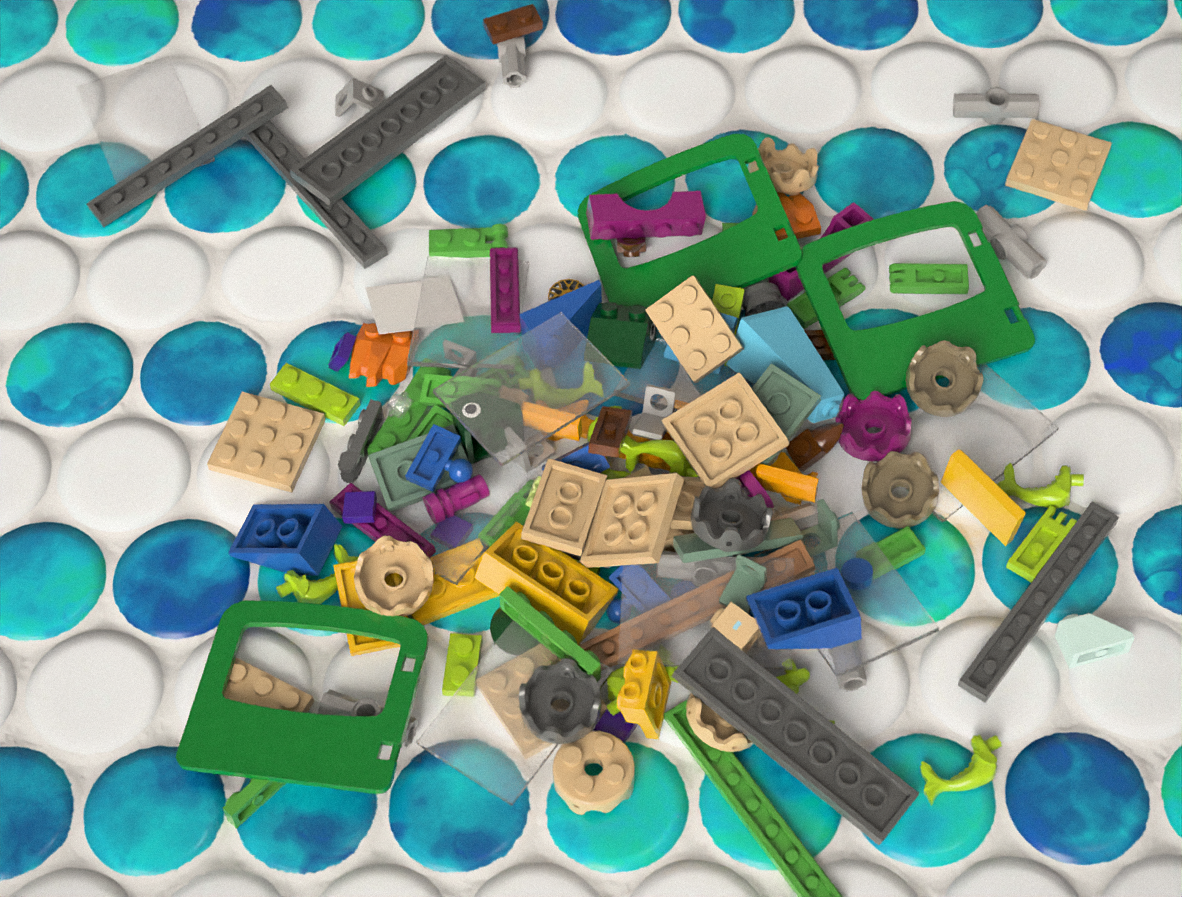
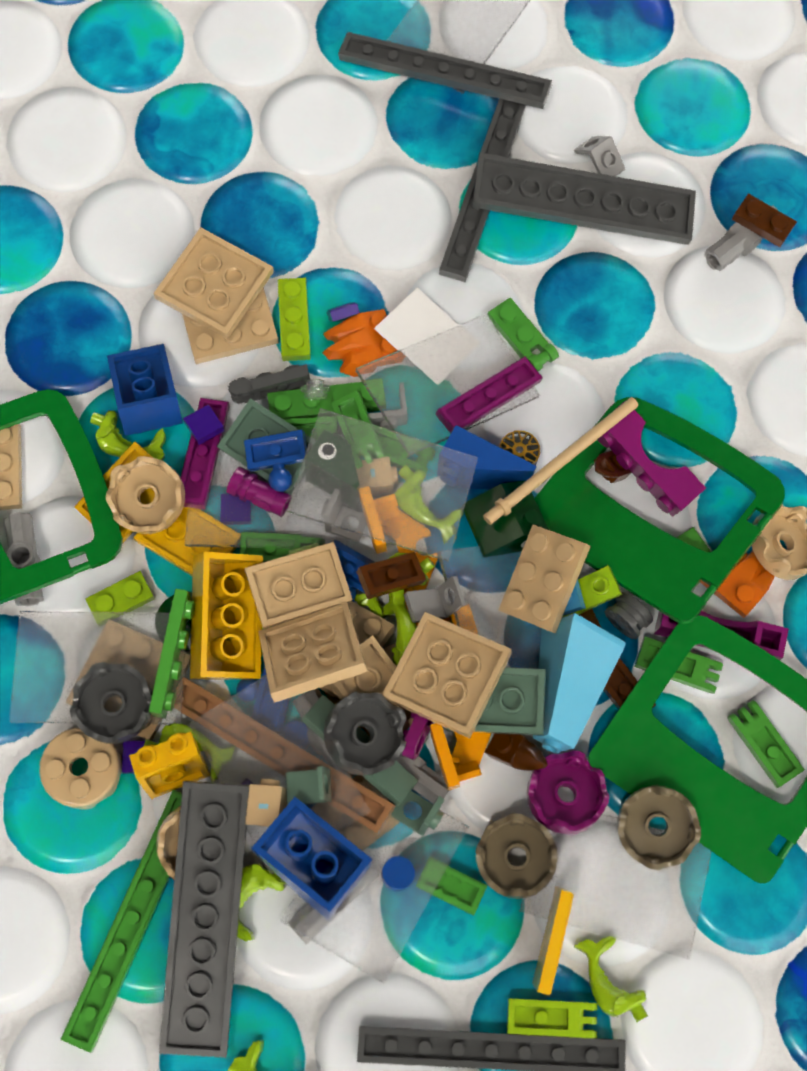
camera: 50 degrees right, 15 degrees up
none -> tan plate [153,227,274,339]
none -> tan bar [483,397,638,525]

